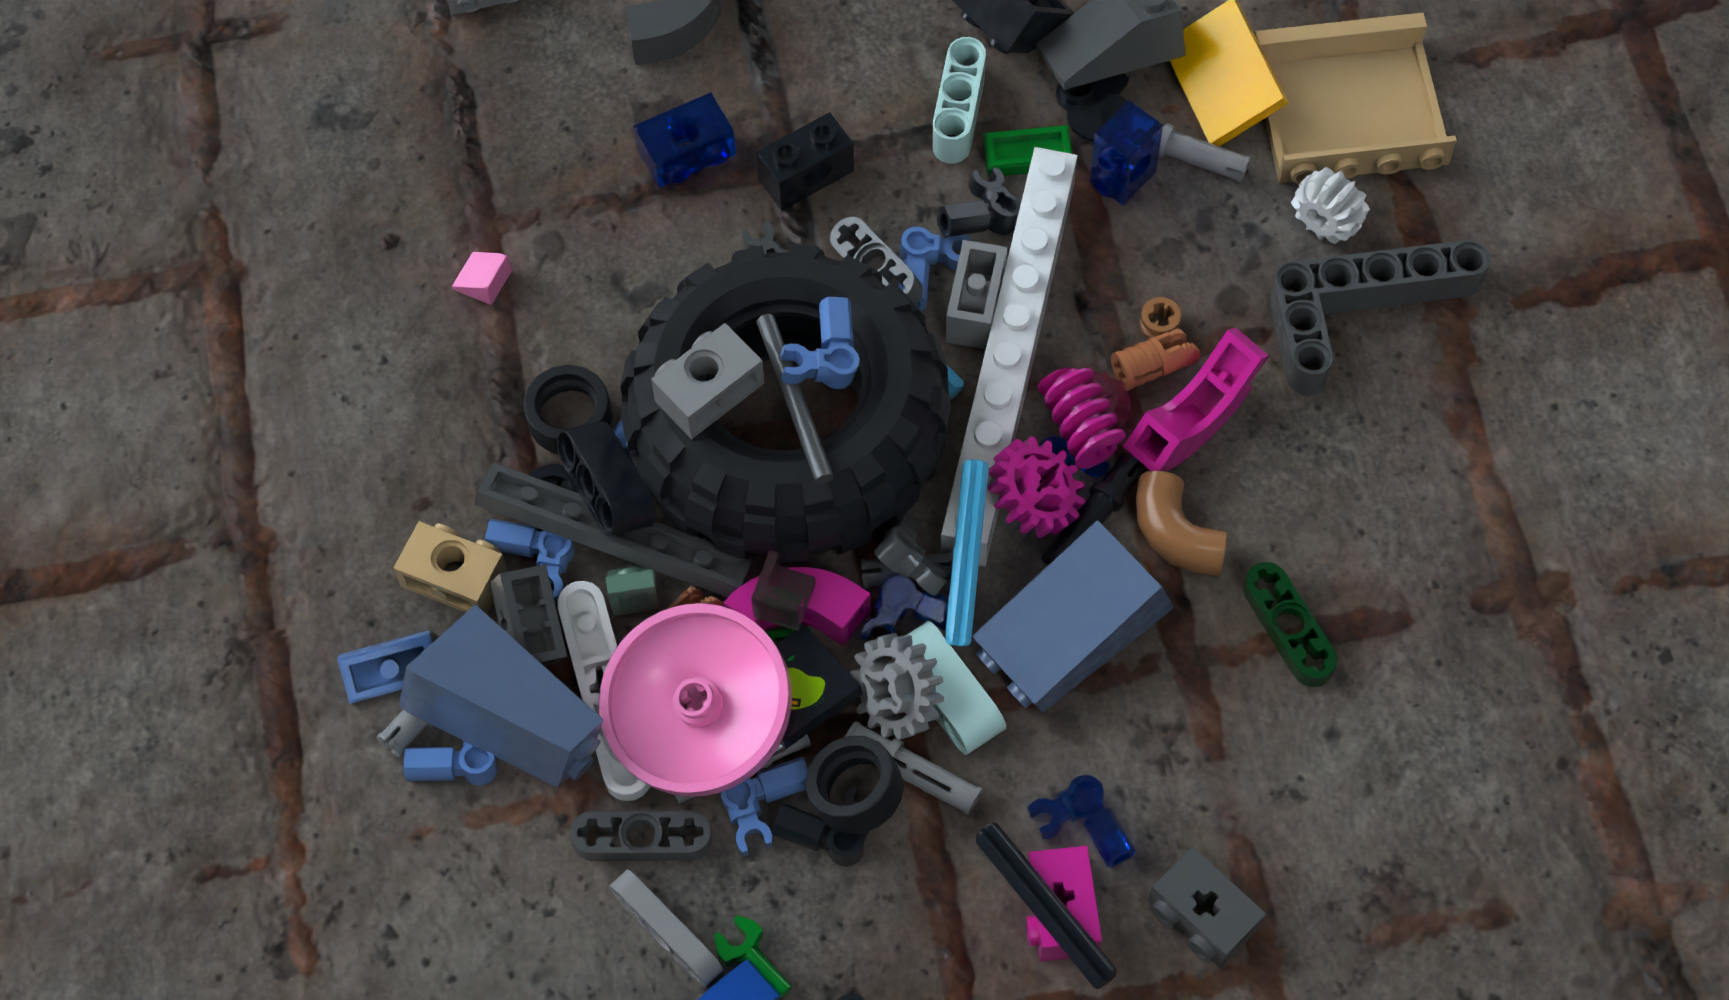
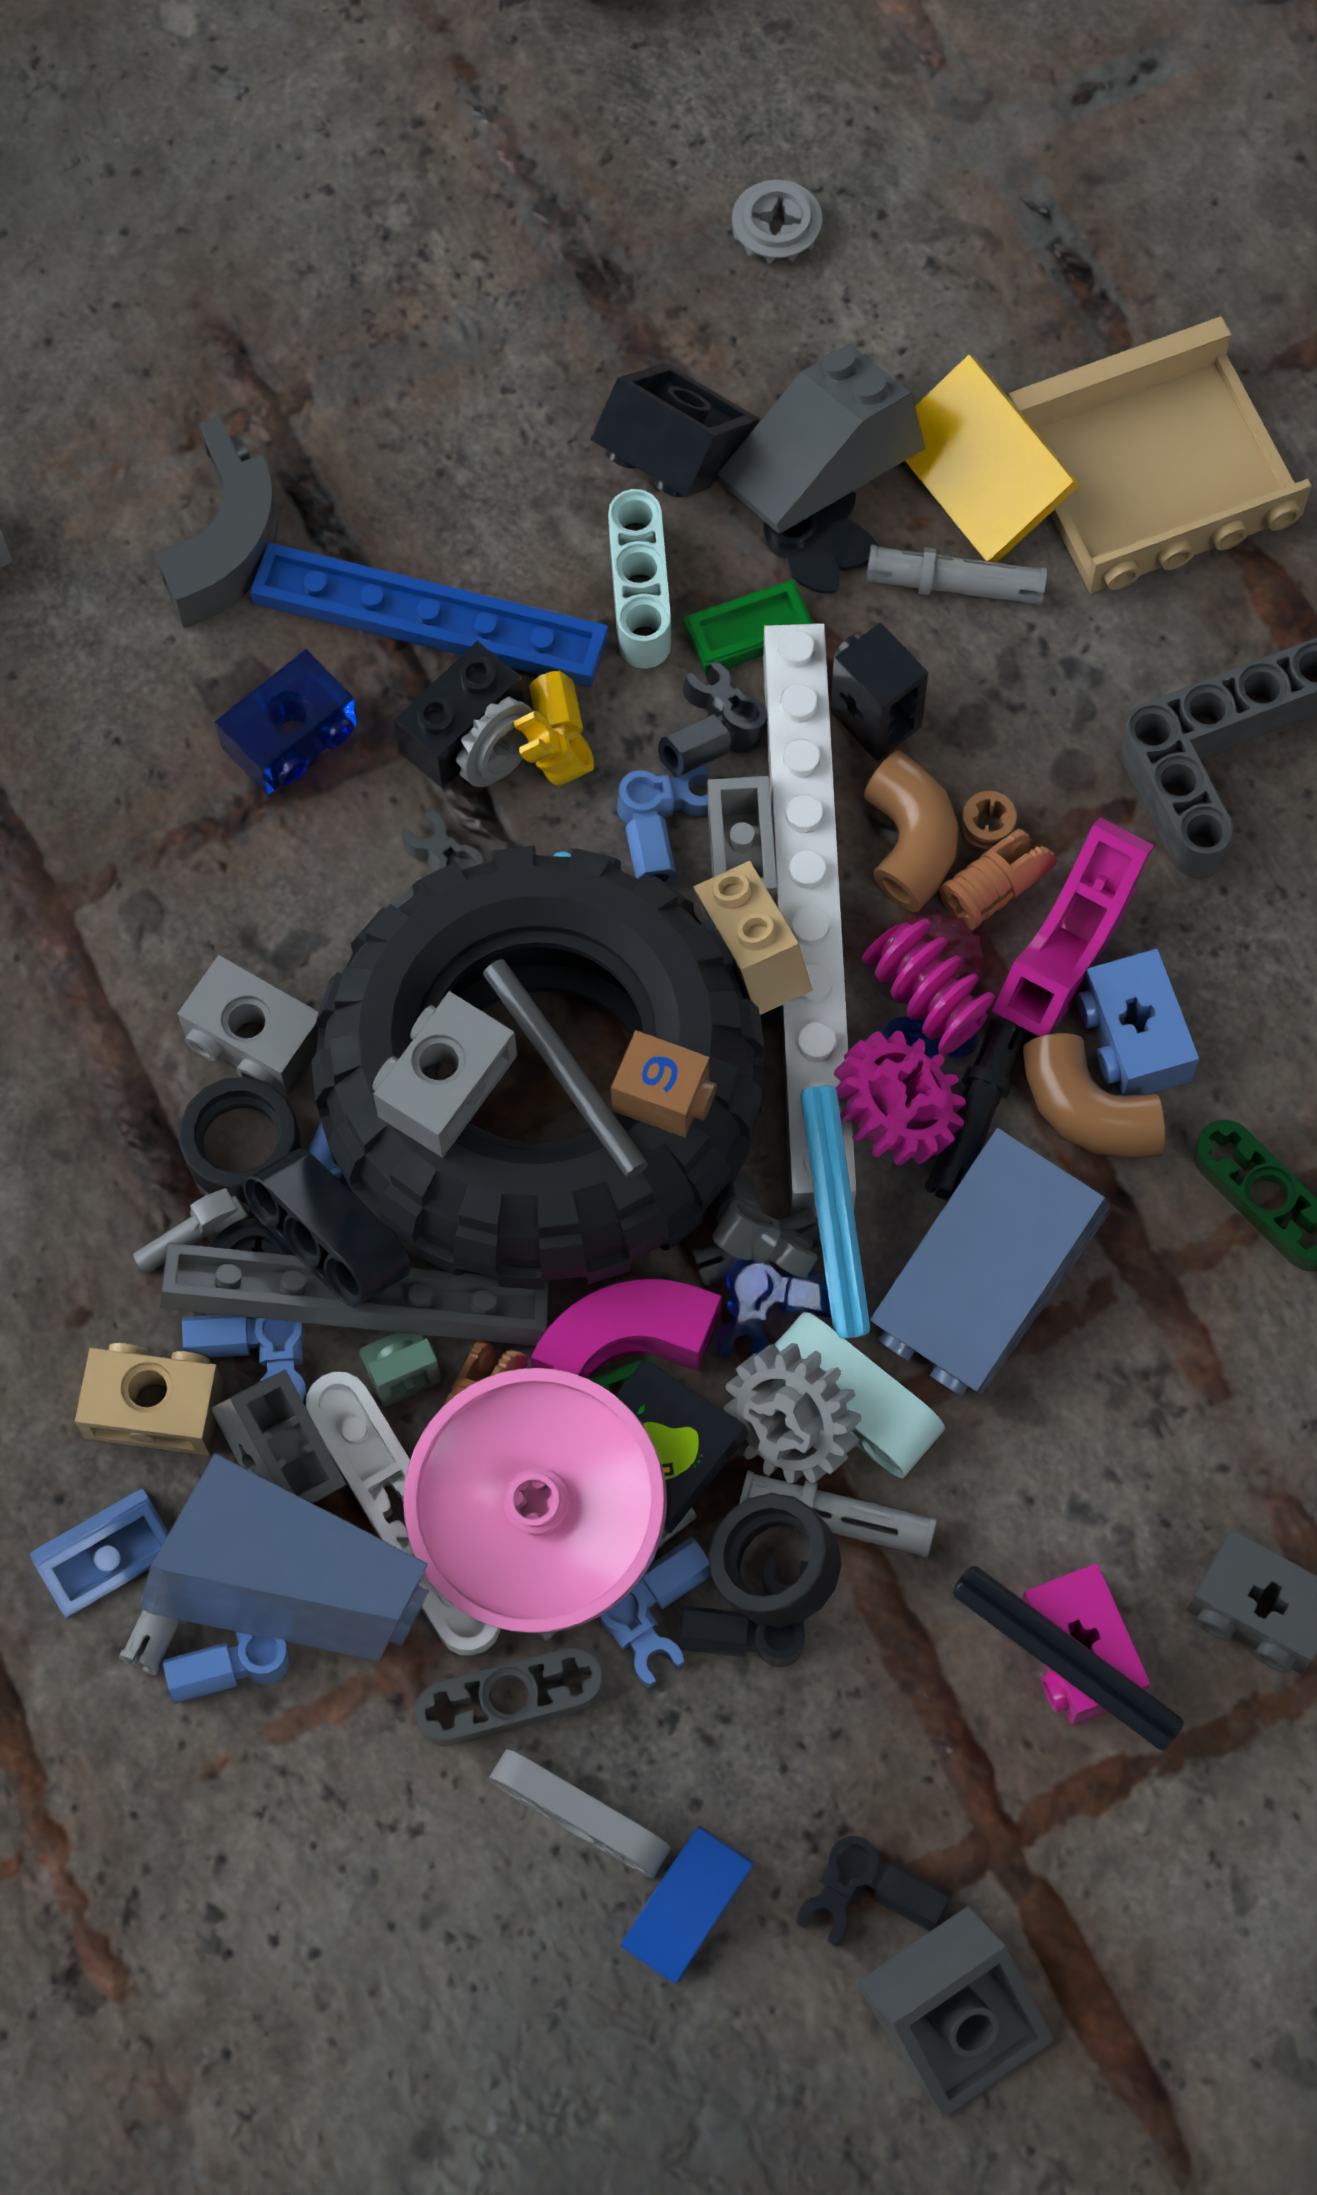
camera: 15 degrees left, 5 degrees up
bright pink slope [452,252,512,305] -> none
green bar [714,916,793,1000] -> none
clear smoke panel [751,550,816,631] -> none
medium blue bar [780,297,860,389] -> none
dark grey beam [830,217,923,305] -> none
clear blue bar [1027,775,1136,868] -> none
clear blue brick [1090,101,1163,206] -> none
white gear [1291,167,1370,244] -> none
none -> light grey bar [133,1188,249,1274]
none -> light grey brick [177,955,318,1096]
none -> blue plate [250,542,608,687]
none -> light grey gear [456,697,533,787]
none -> yellow bar [513,671,594,787]
none -> medium nougat brick [611,1030,717,1138]
none -> tan brick [693,861,813,1015]
none -> black brick [830,622,929,761]
none -> medium nougat cylinder [864,750,959,912]
none -> medium blue brick [1076,949,1199,1096]

